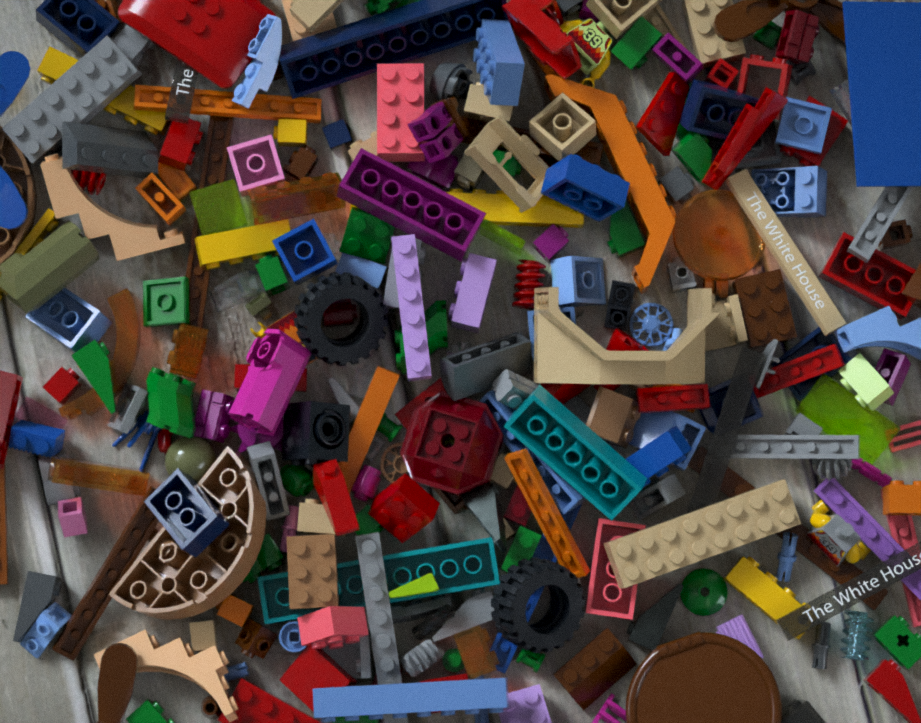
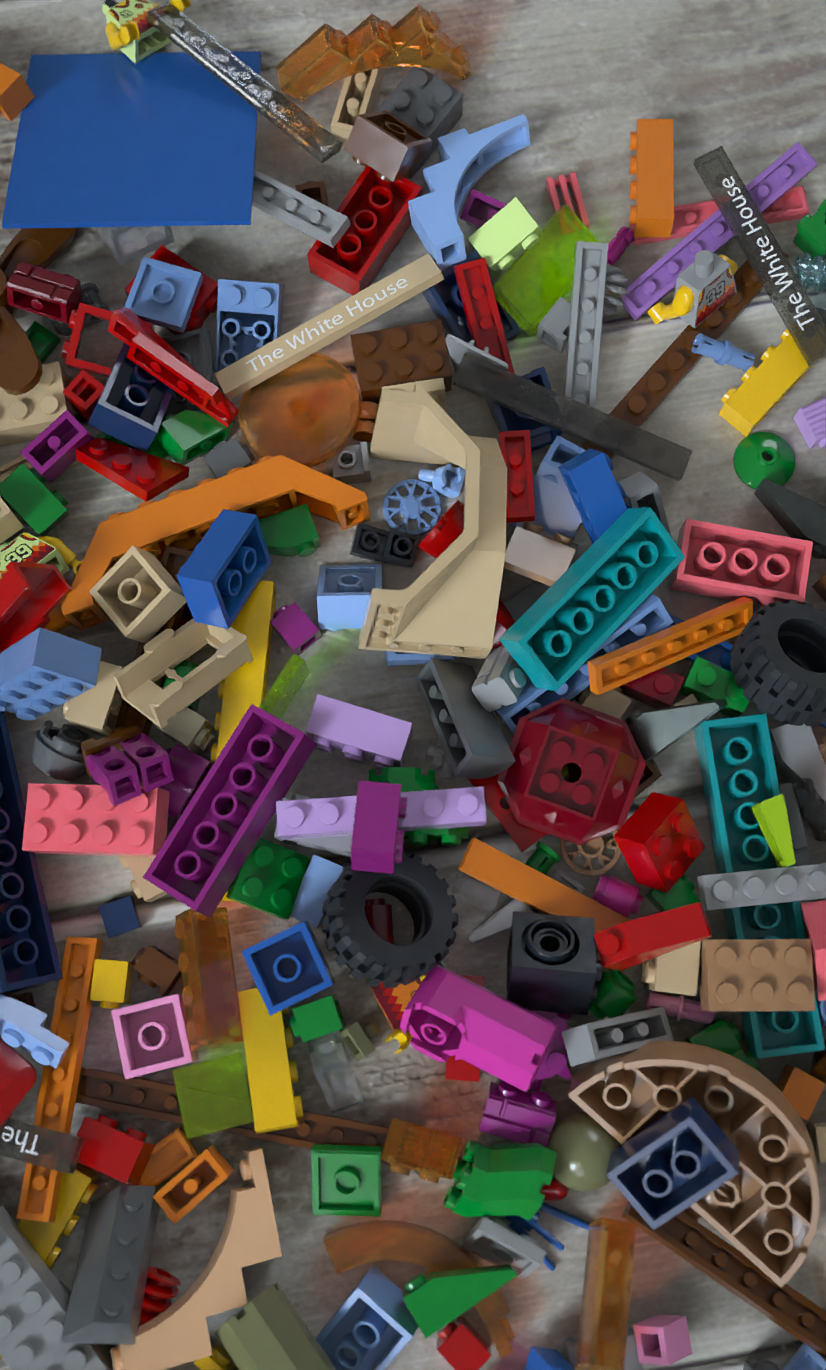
camera: 85 degrees left, 5 degrees down
red piece [512,259,546,310] -> none
tan brick [603,479,801,589] -> none
none -> magenta brick [351,781,407,874]

